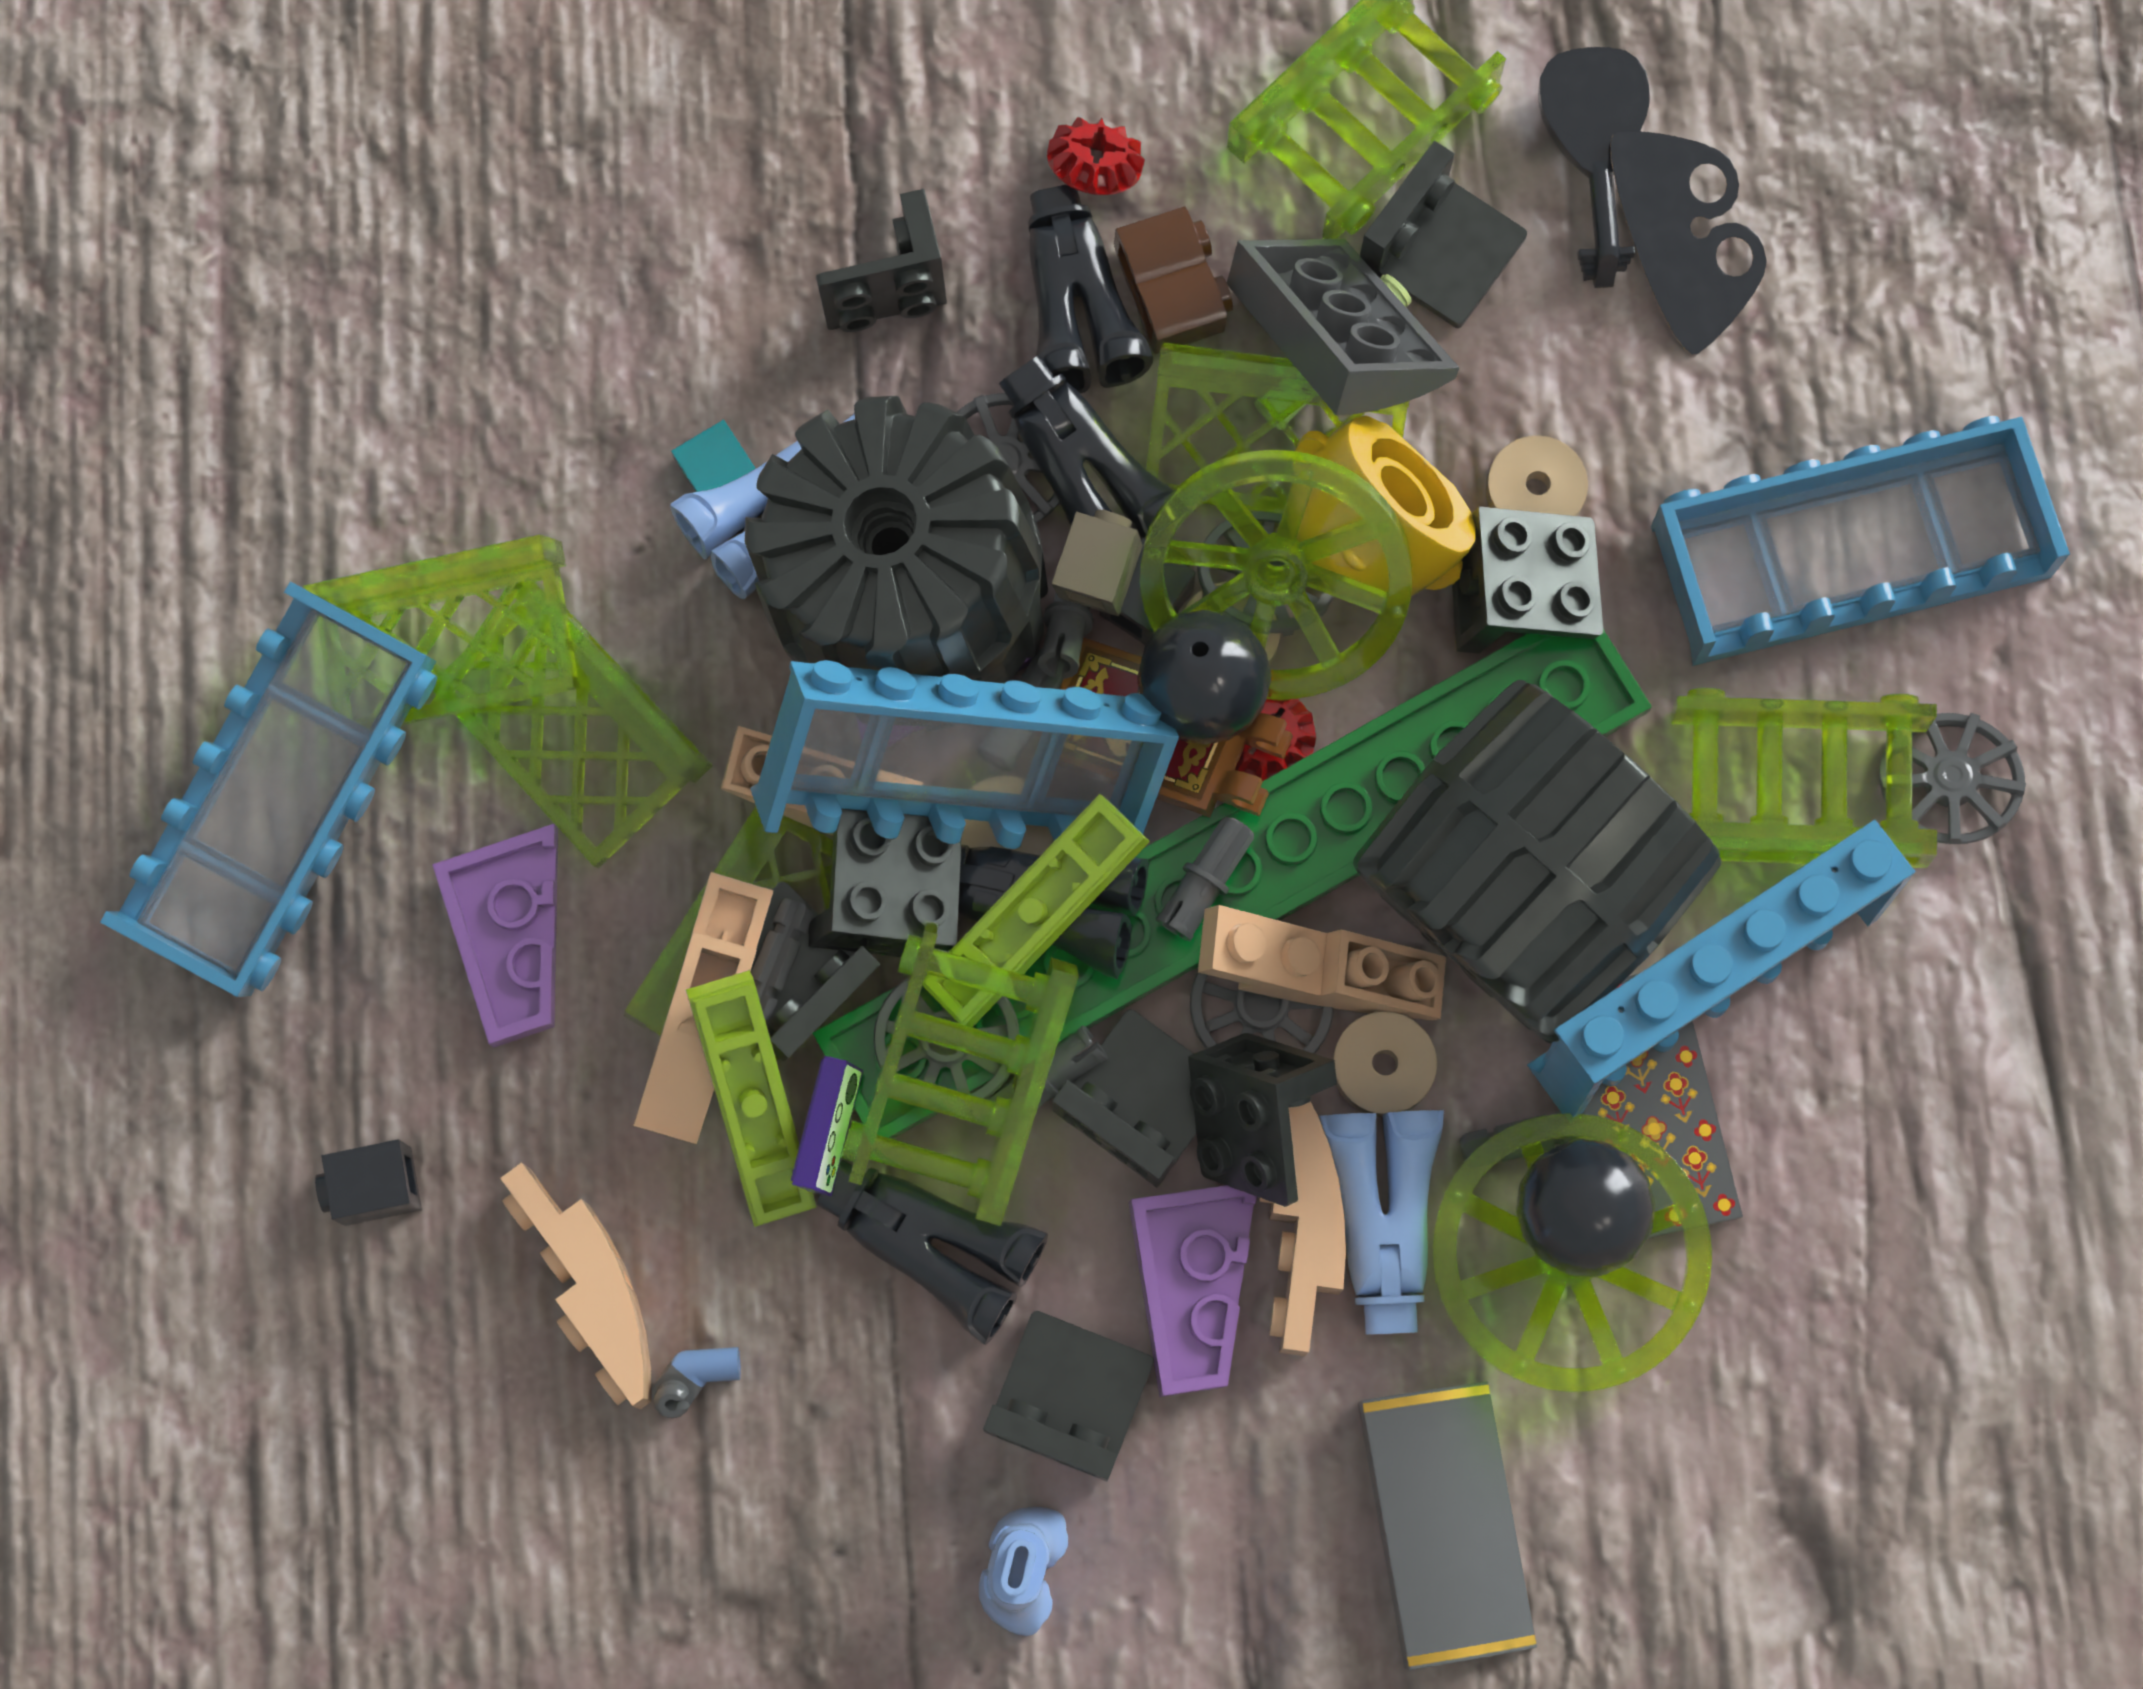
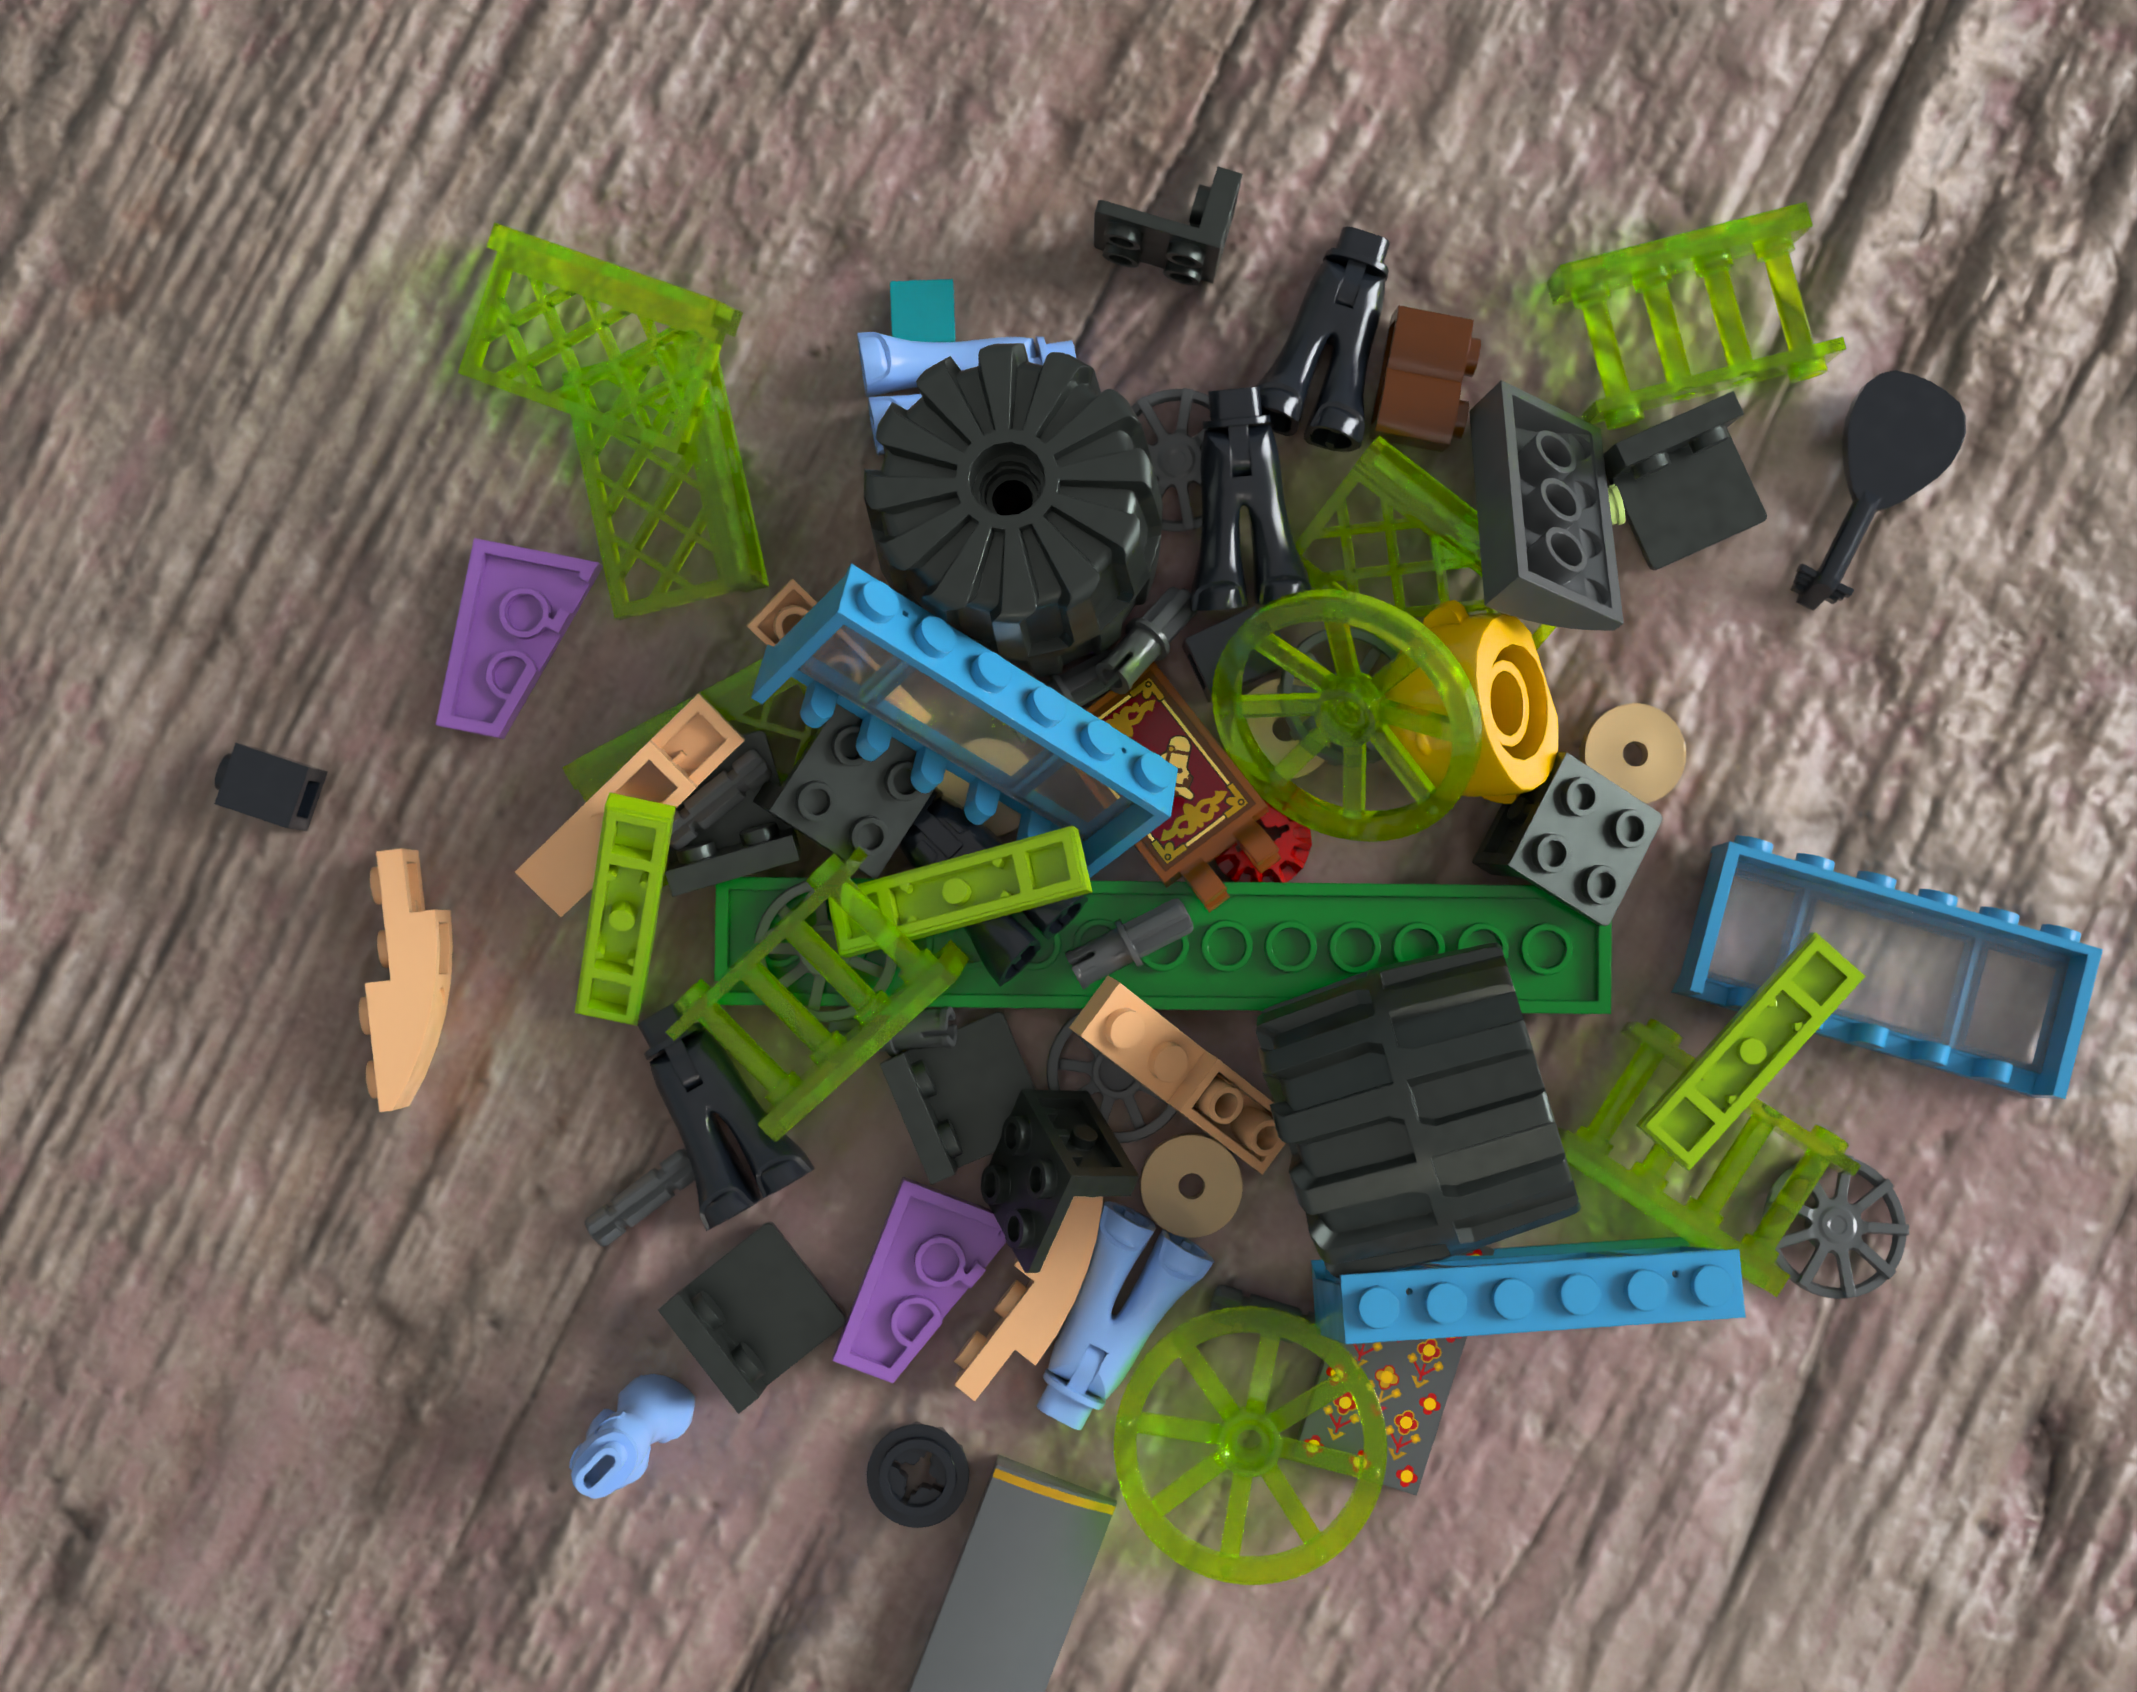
camera: 25 degrees right, 10 degrees up
clear window [100,581,437,997] -> none
arm [652,1347,741,1418] -> none
dark purple tile [791,1056,863,1197] -> none
red gear [1047,117,1145,195] -> none
dark tan brick [1051,509,1143,616] -> none
black piece [1137,610,1272,745] -> none
black piece [1516,1138,1656,1278] -> none
black piece [1611,131,1767,355] -> none
none -> dark grey axle [584,1149,695,1247]
none -> black gear [867,1421,970,1528]
none -> lime plate [1636,932,1866,1171]

